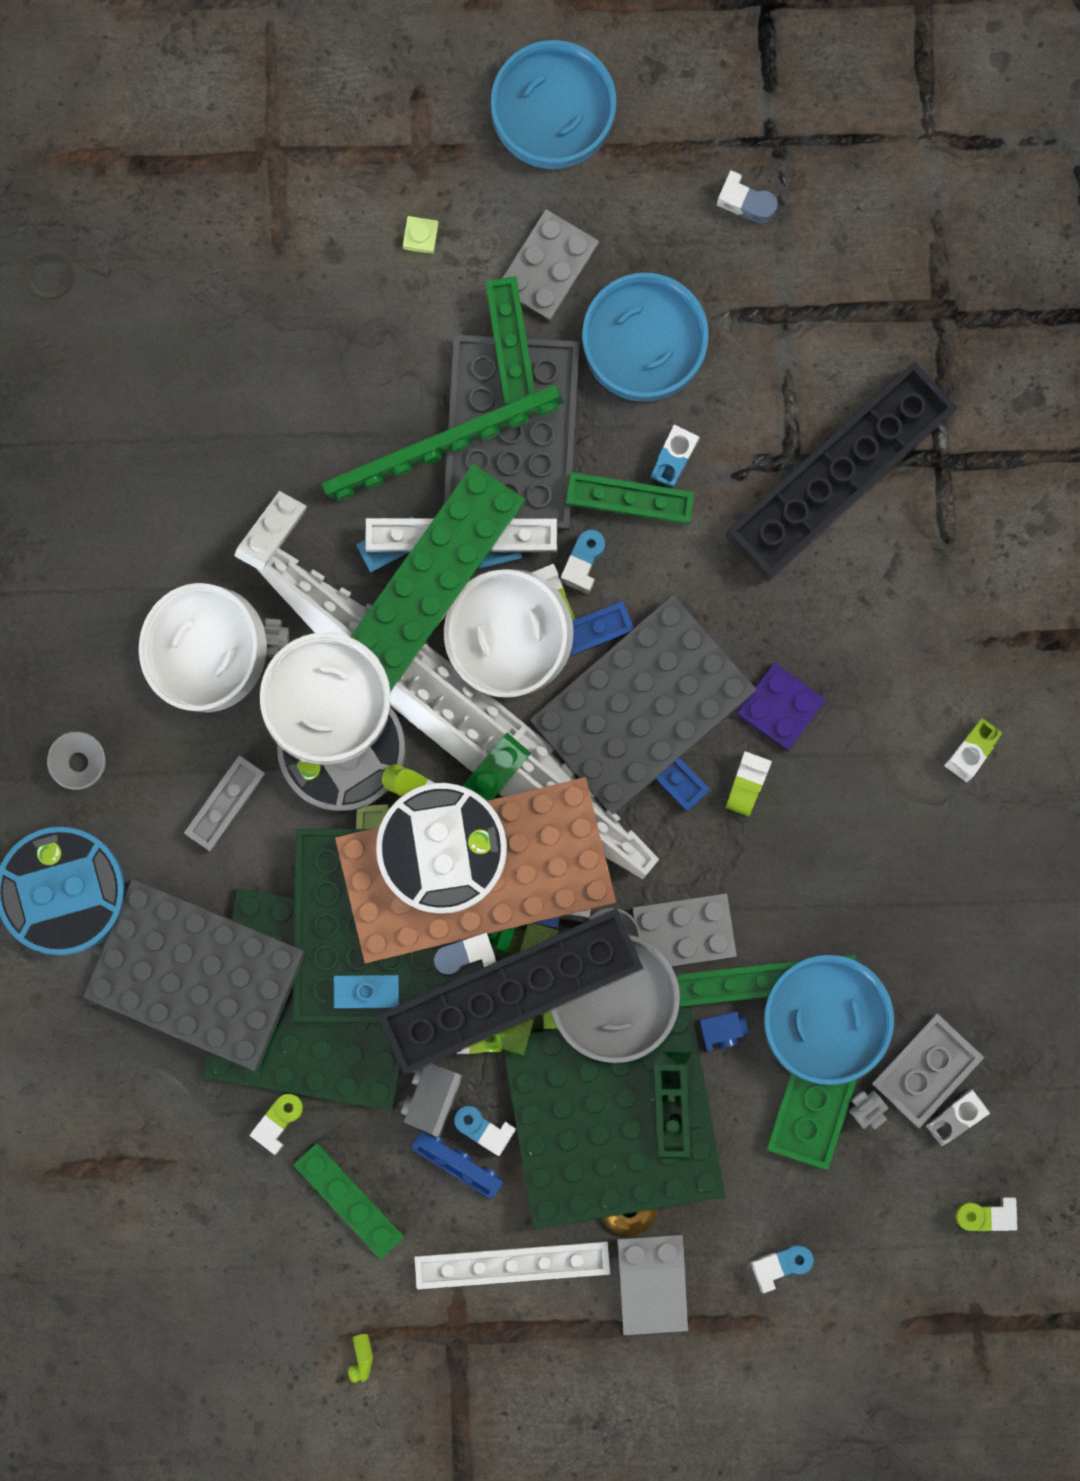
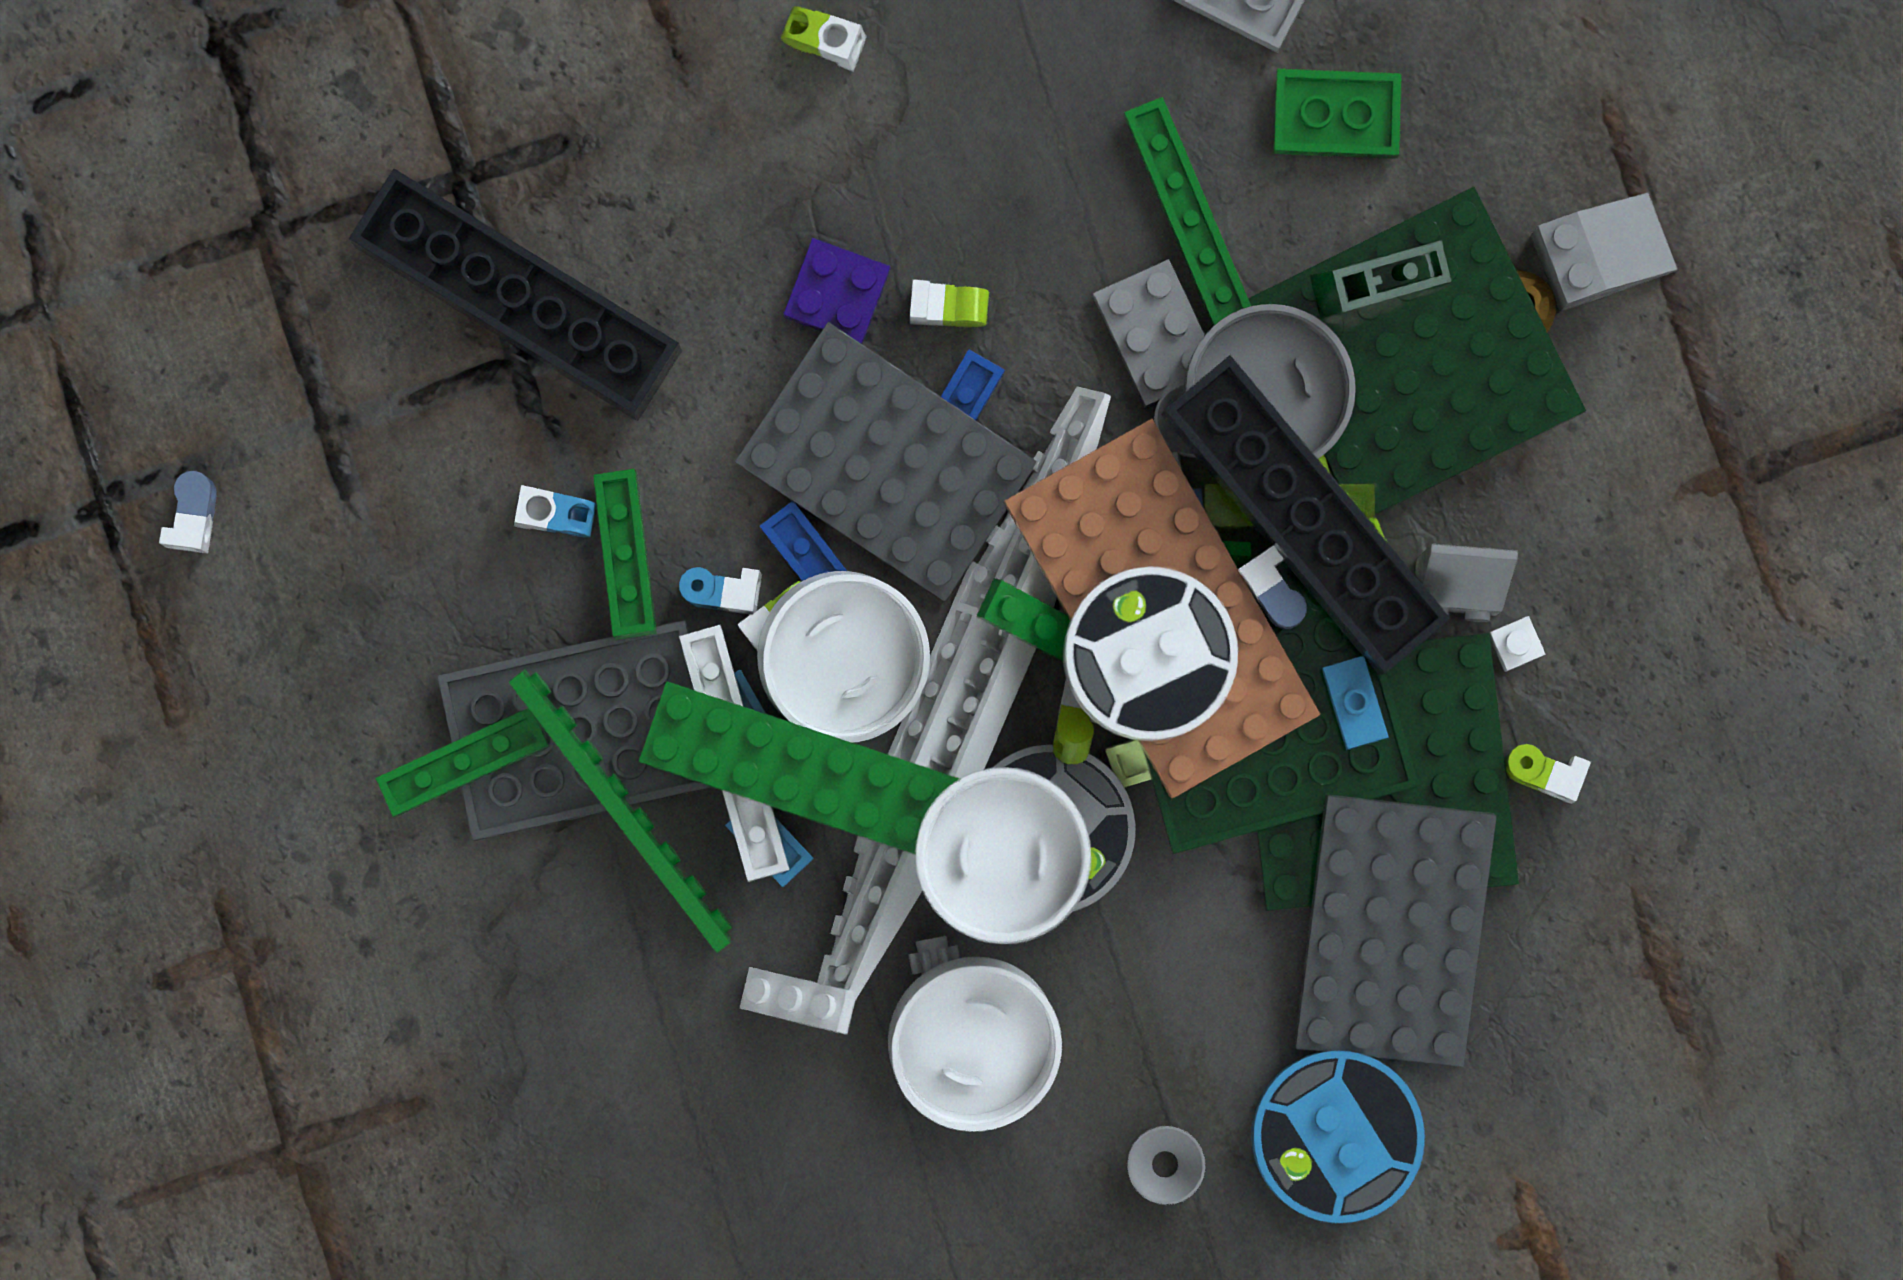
camera: 105 degrees left, 0 degrees up
light grey plate [184,755,266,852] -> none
green plate [293,1143,405,1259] -> none
lime arm [348,1334,373,1383] -> none
yellowish green plate [403,216,439,254] -> none
blue plate [411,1131,503,1200] -> none
white plate [414,1241,610,1289] -> none
leg [454,1106,517,1156] -> none
dark azure piece [491,40,616,169] -> none
light grey plate [503,209,599,322] -> none
dark azure piece [582,273,709,402] -> none
blue brick [698,1012,749,1052] -> none
leg [750,1245,814,1293] -> none
dark azure piece [763,955,894,1085] -> none
light grey gear [849,1090,889,1130] -> none
none -> white plate [1489,616,1545,672]

